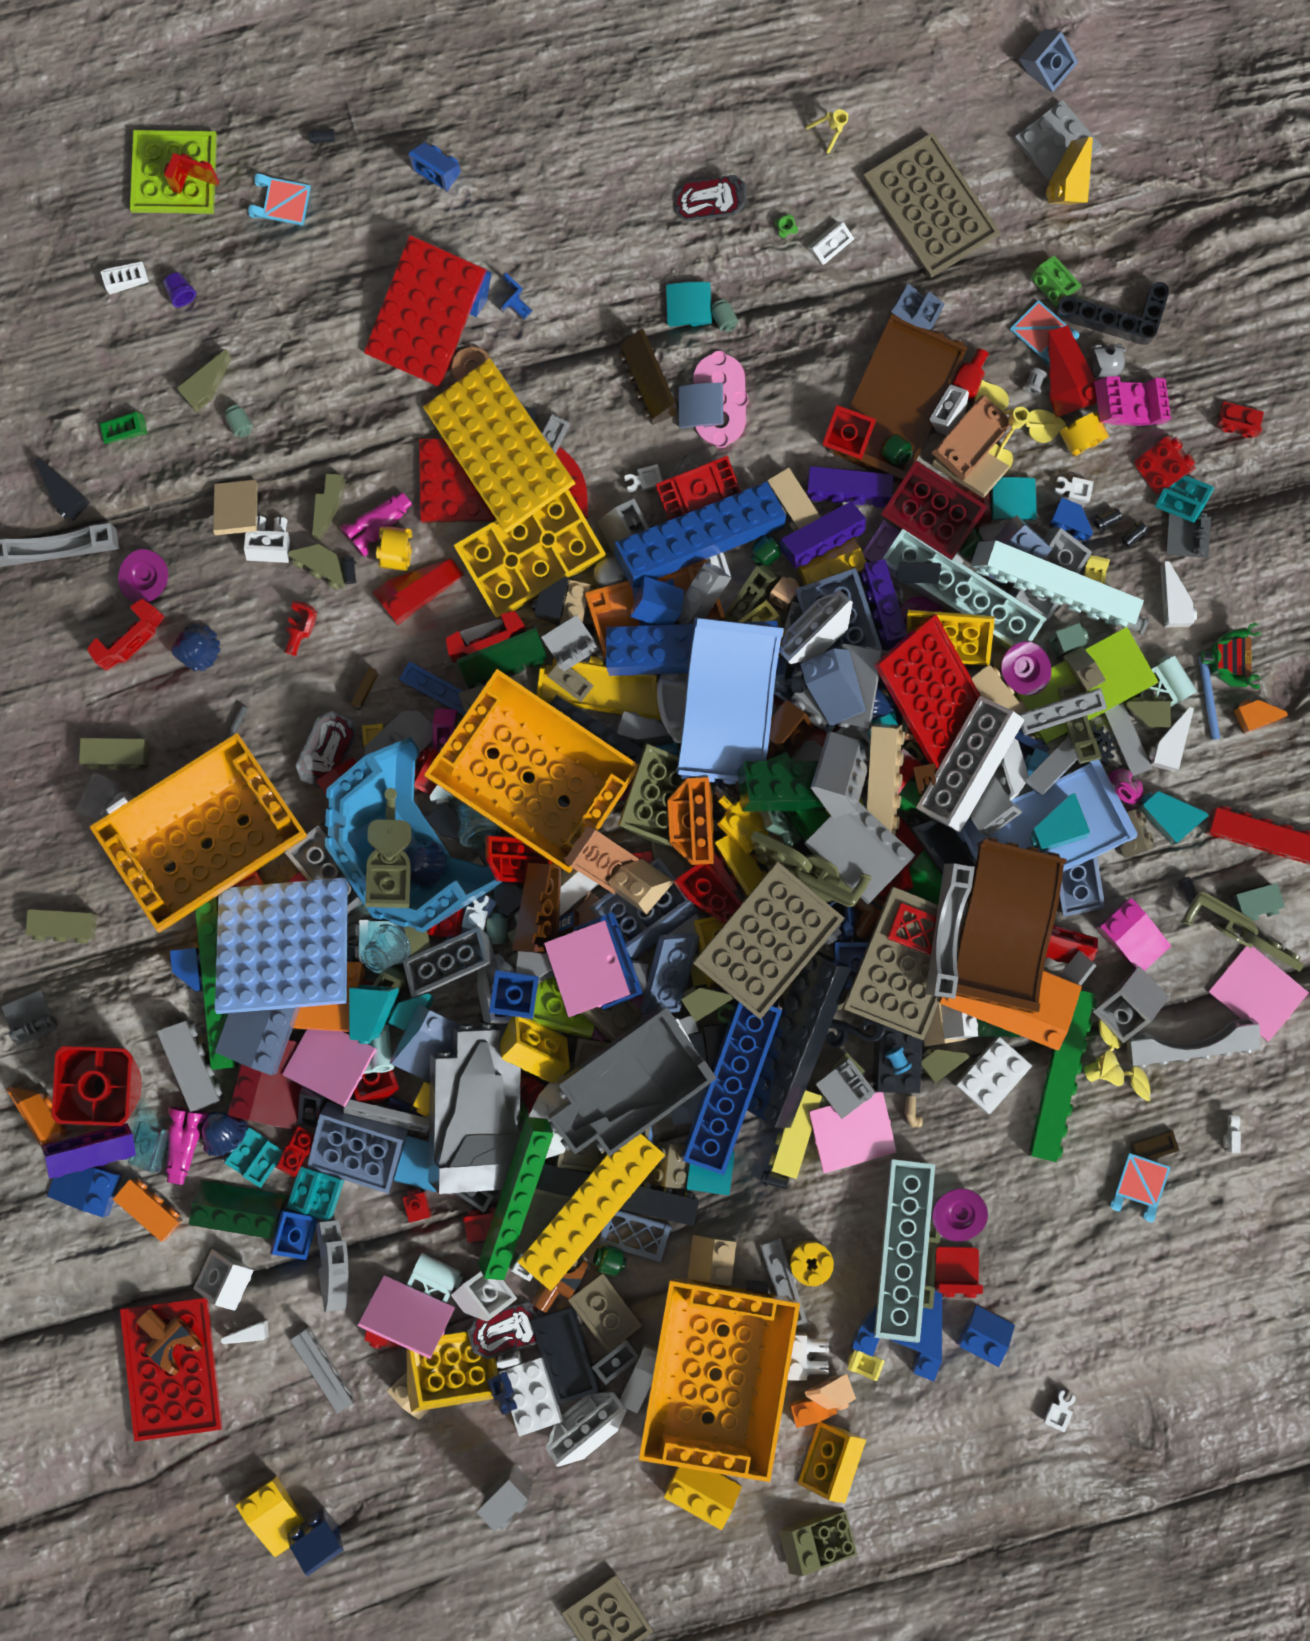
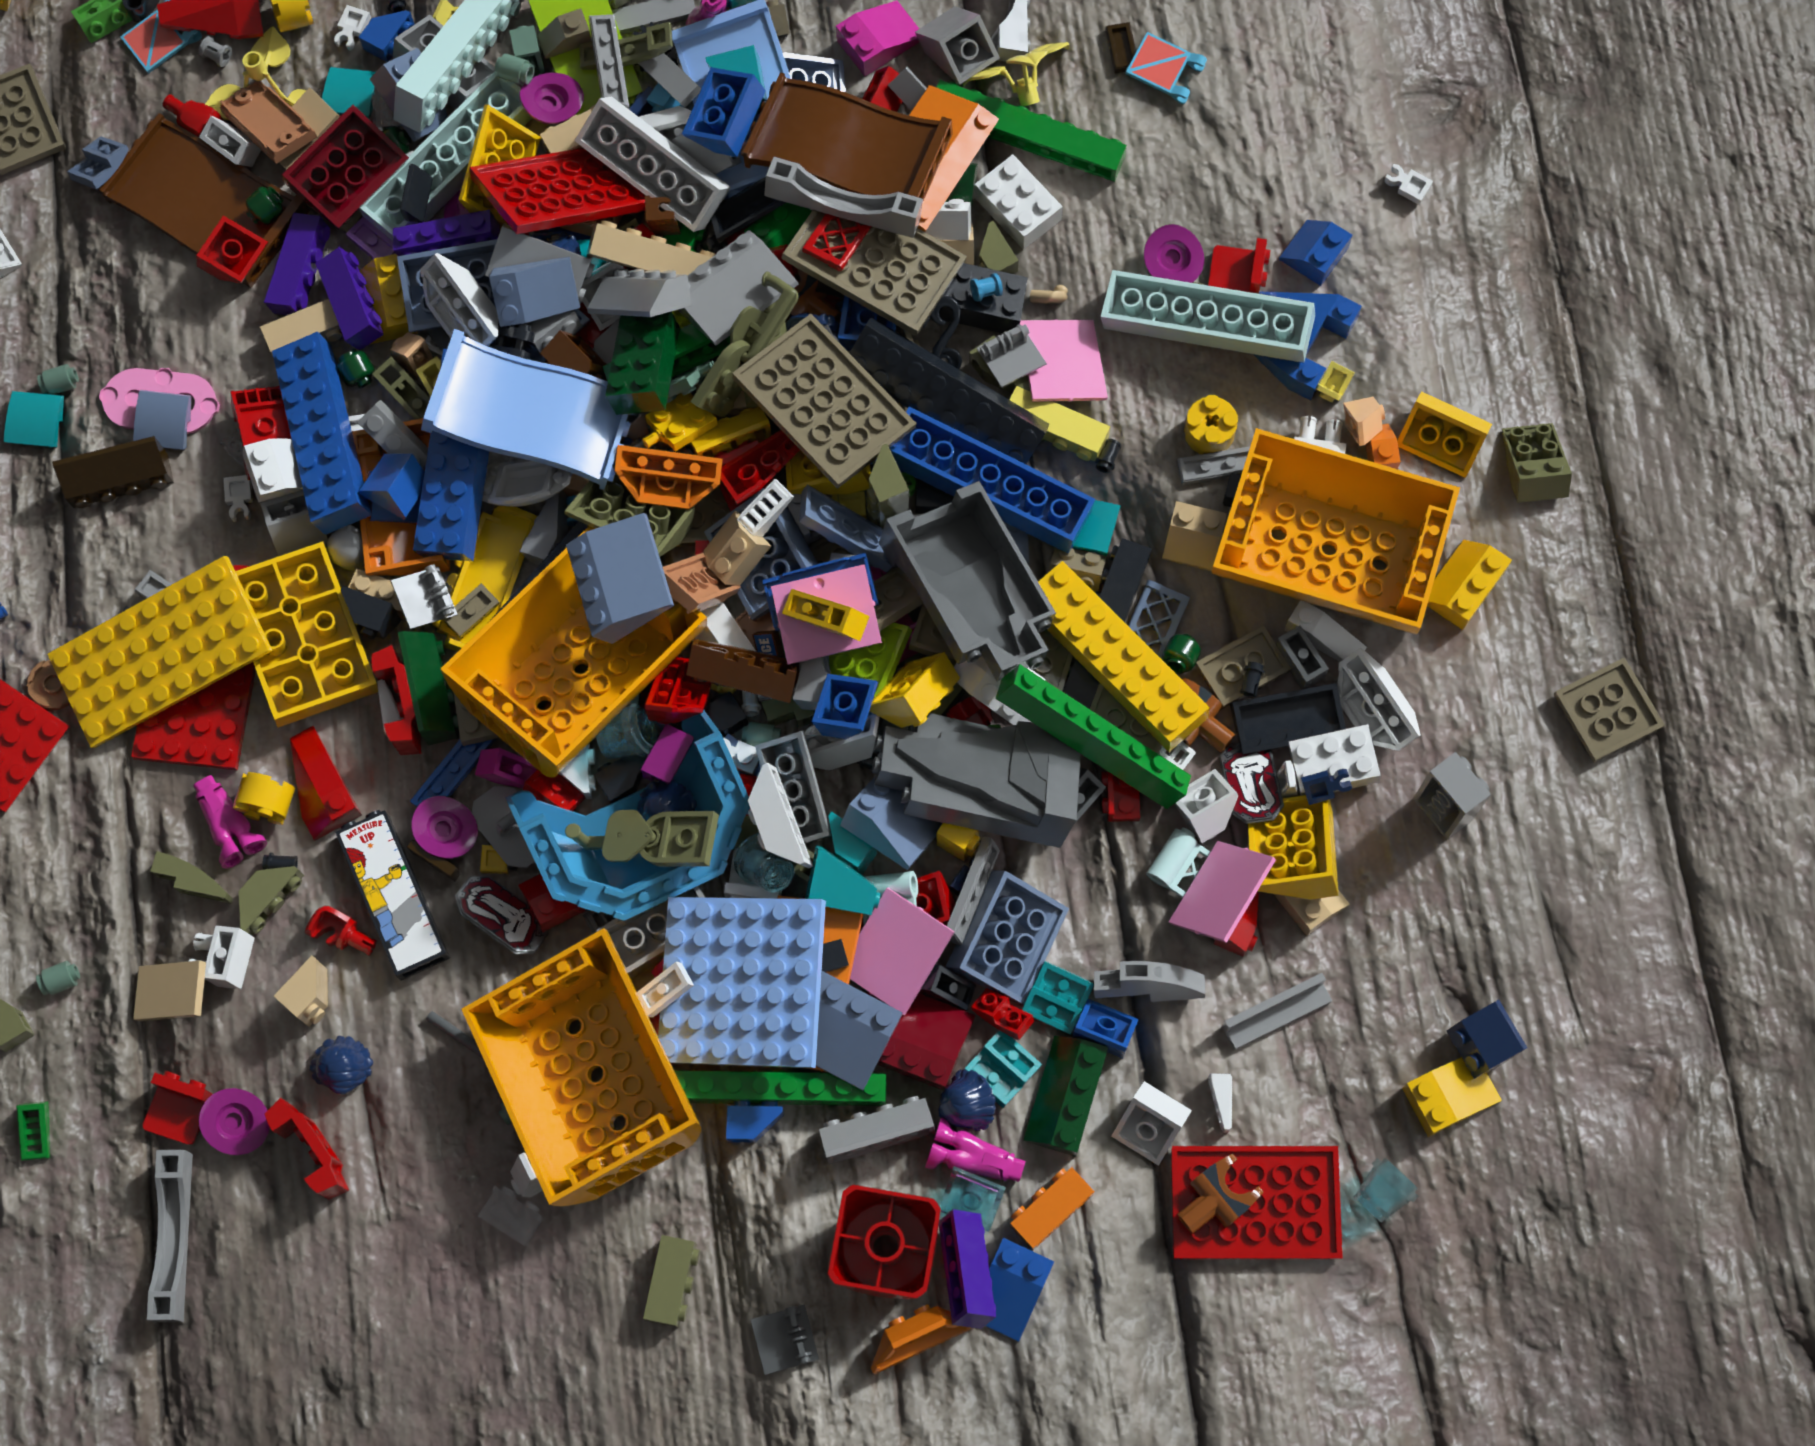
camera: 80 degrees left, 10 degrees down
black slope [36,458,90,521] -> none
olive brick [79,738,149,770] -> none
dark azure slope [394,1136,436,1193] -> none
red brick [403,1188,432,1223] -> none
none -> red bracket [143,1071,212,1145]
none -> white slope [242,439,303,503]
none -> tan slope [274,955,328,1027]
none -> brick [335,810,450,981]
none -> magenta hat [411,796,478,859]
none -> sand green brick [495,53,534,85]
none -> sand blue slope [566,513,674,644]
none -> white plate [637,962,694,1017]
none -> magenta panel [641,724,694,784]
none -> blue slope [682,67,766,157]
none -> white slope [737,479,794,537]
none -> white wedge [748,763,813,868]
none -> yellow slope [782,589,870,641]
none -> black tile [822,939,849,973]
none -> black pin [1240,662,1265,697]
none -> clear light blue piece [1353,1158,1419,1223]

